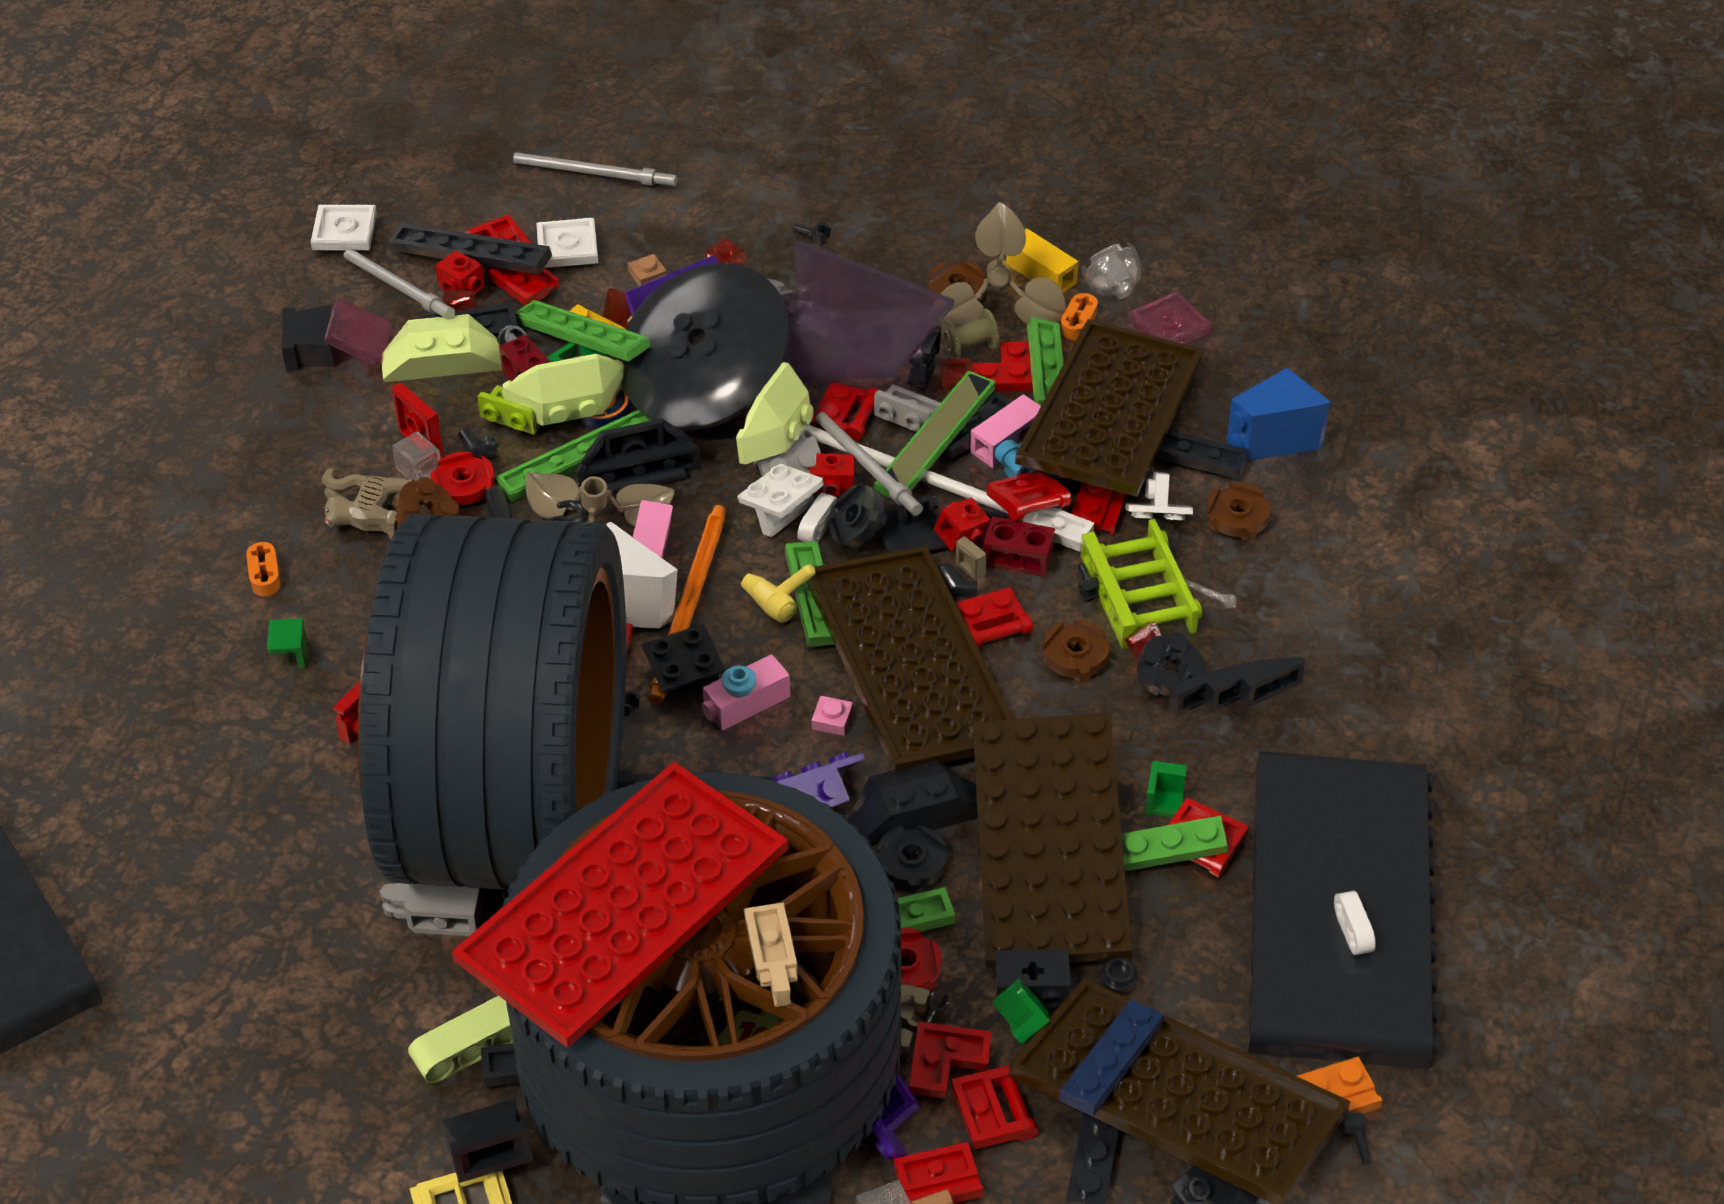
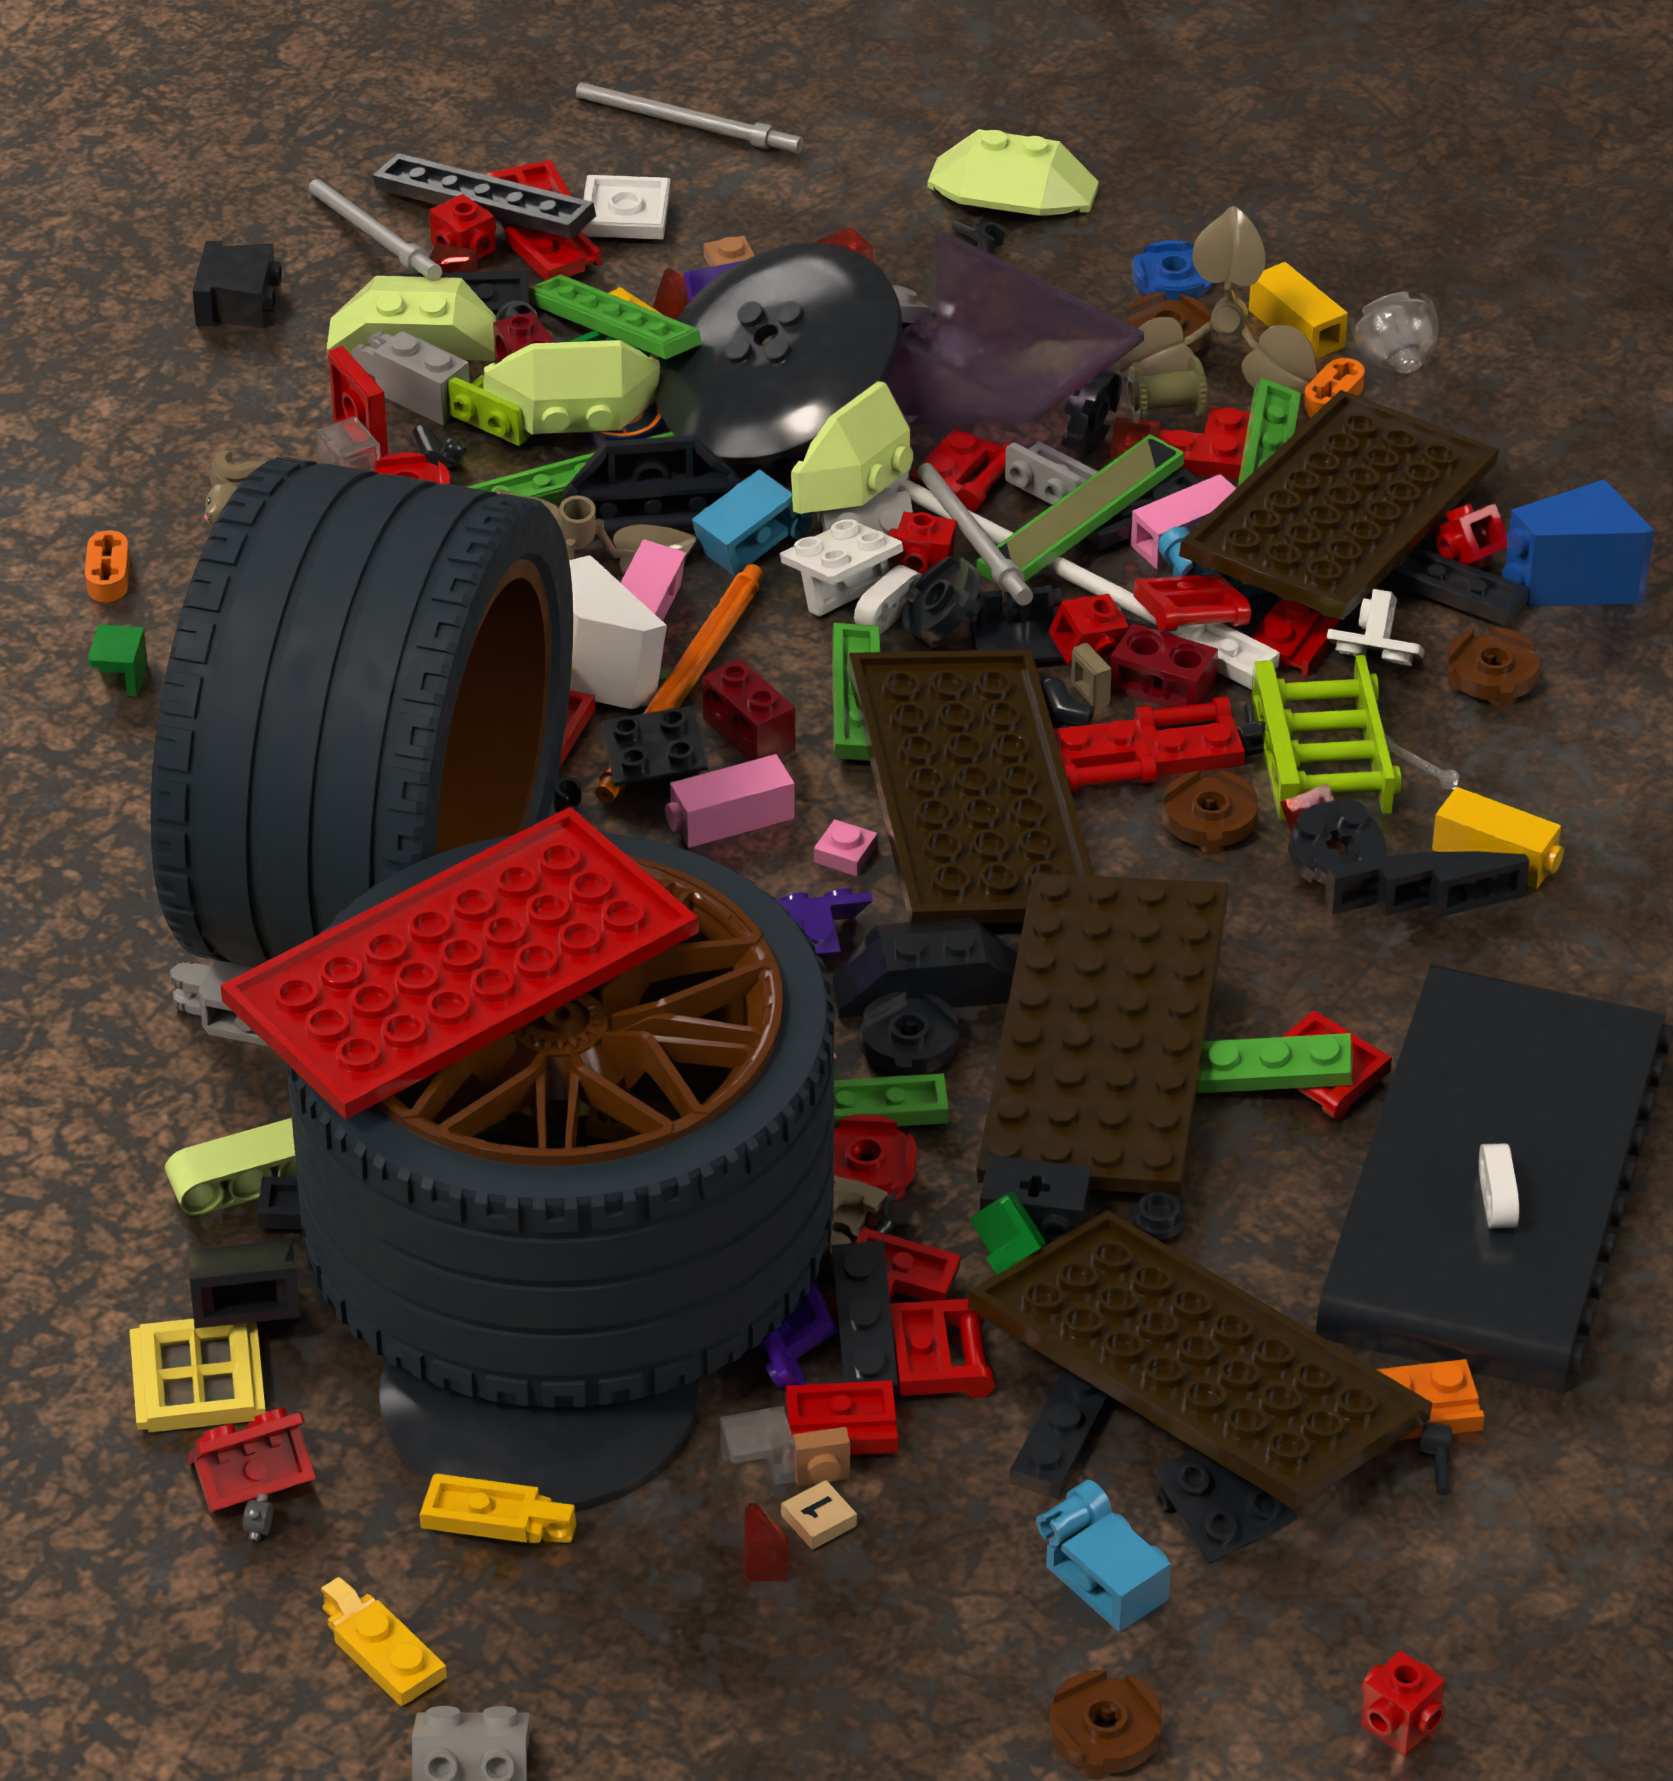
camera: 10 degrees right, 5 degrees down
white plate [310,205,377,250] -> none
clear pink plate [324,297,392,367] -> none
medium azure plate [722,666,756,698] -> none
light yellow piece [741,565,815,623] -> none
tan hinge [744,903,798,1007] -> none
dark blue plate [1059,1000,1164,1116] -> none
clear pink plate [1128,291,1212,344] -> none
green panel [1145,761,1187,818] -> none
none -> light grey hinge [351,330,470,425]
none -> dark azure hinge [692,469,812,576]
none -> dark red brick [702,658,796,761]
none -> black plate [831,1240,899,1394]
none -> yellowish green wedge [928,129,1099,216]
none -> blue tile [1132,240,1215,301]
none -> red plate [1134,696,1245,776]
none -> yellow brick [1432,787,1564,889]
none -> red brick [1433,503,1508,569]

